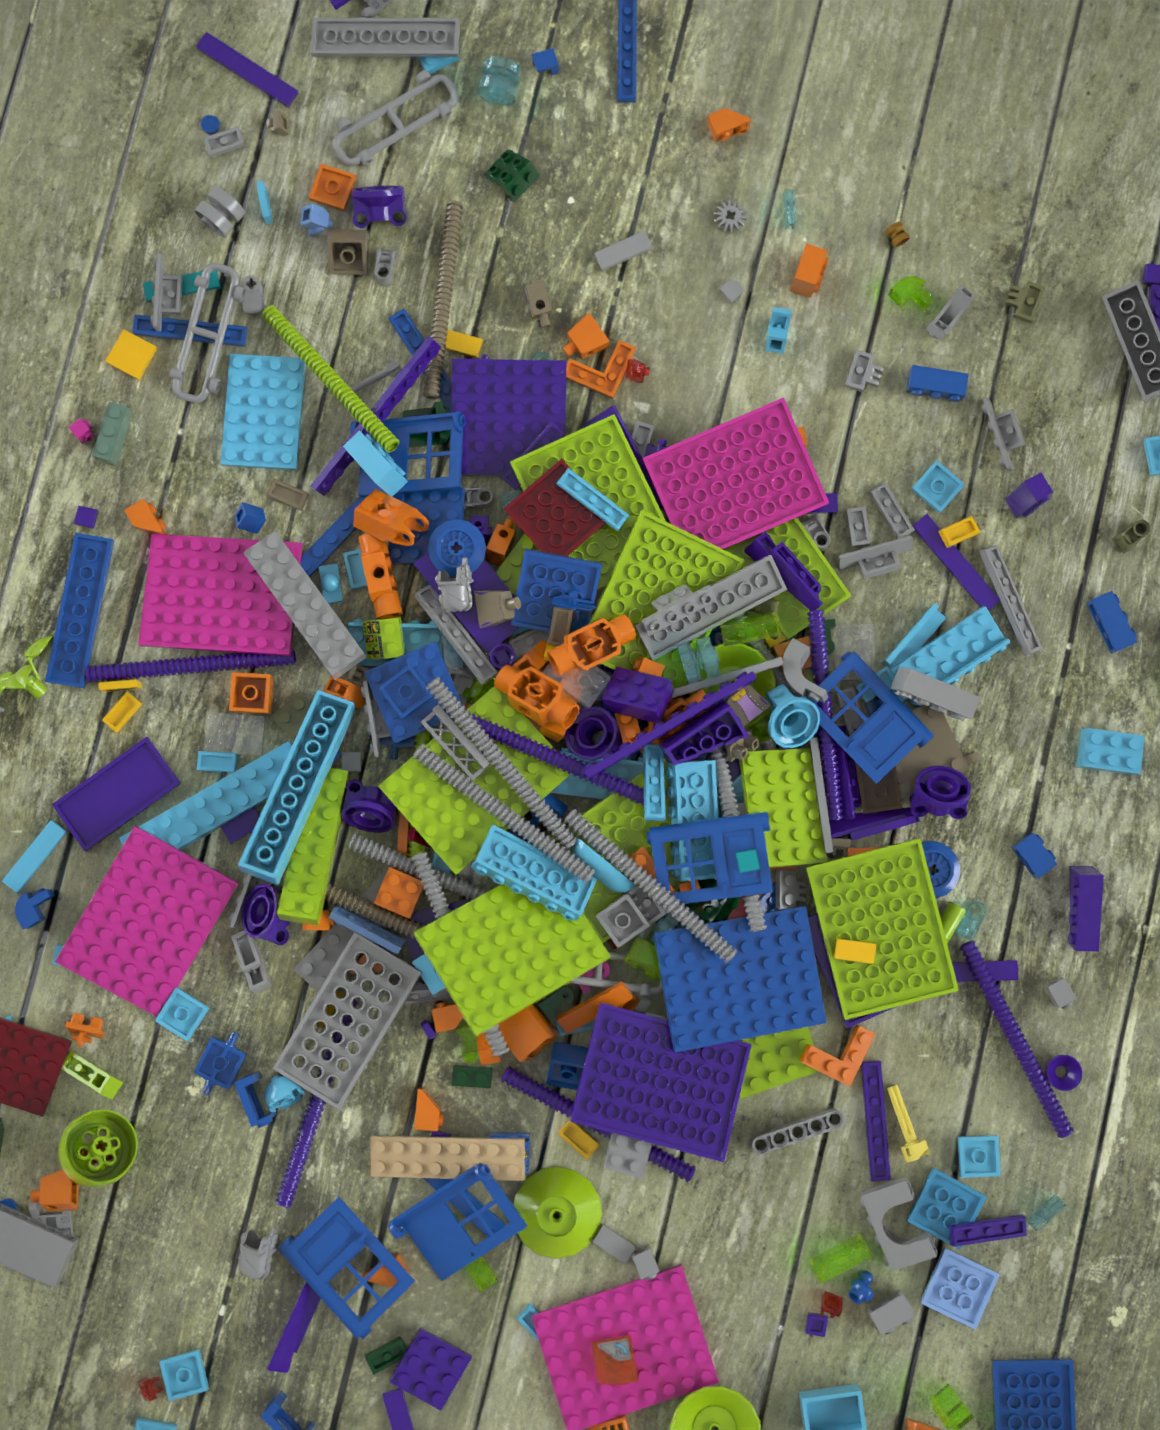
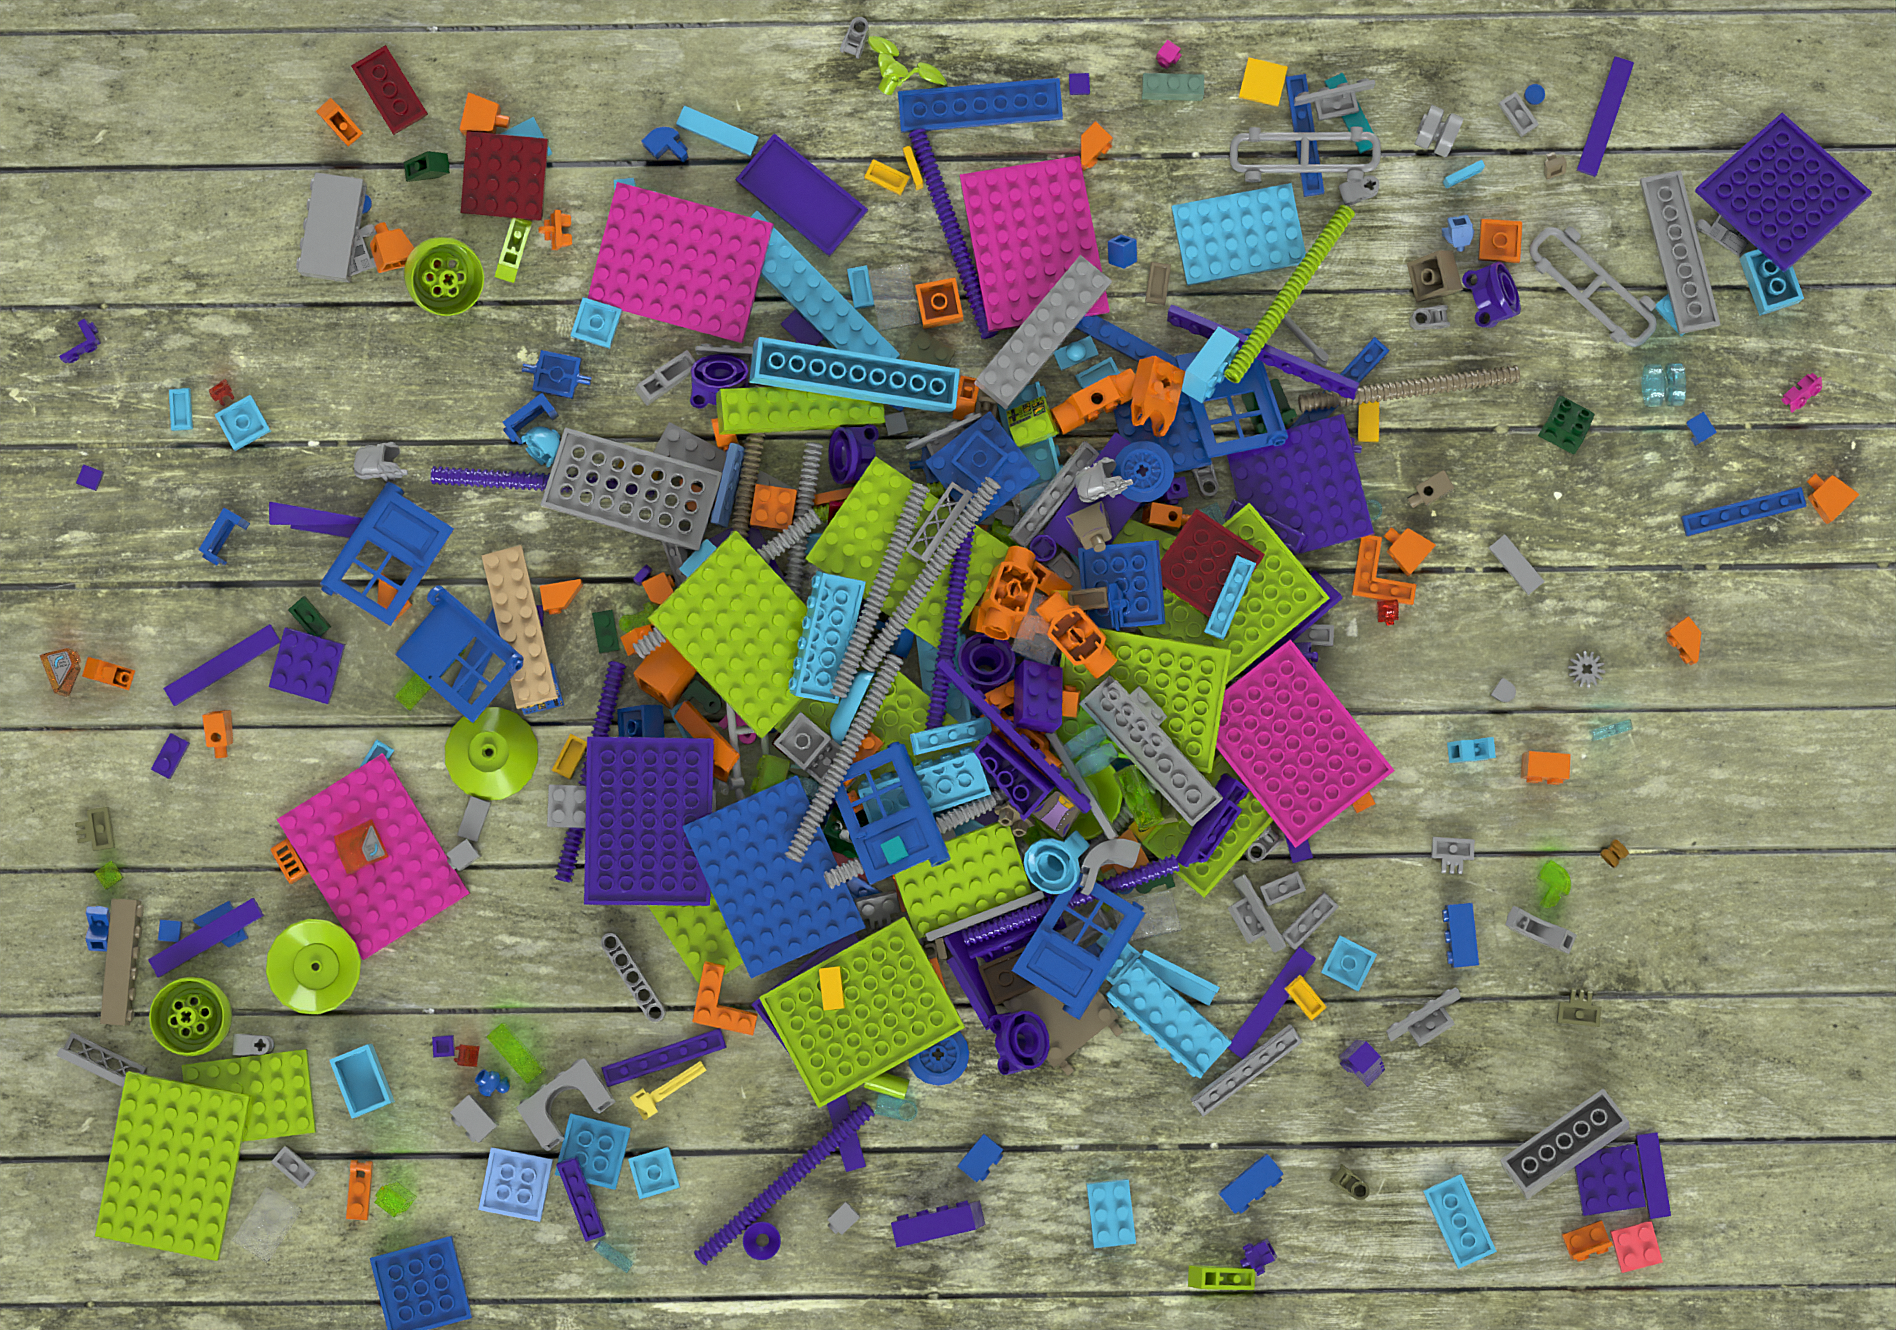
camera: 80 degrees right, 0 degrees up
light grey brick [890,667,981,721] -> none

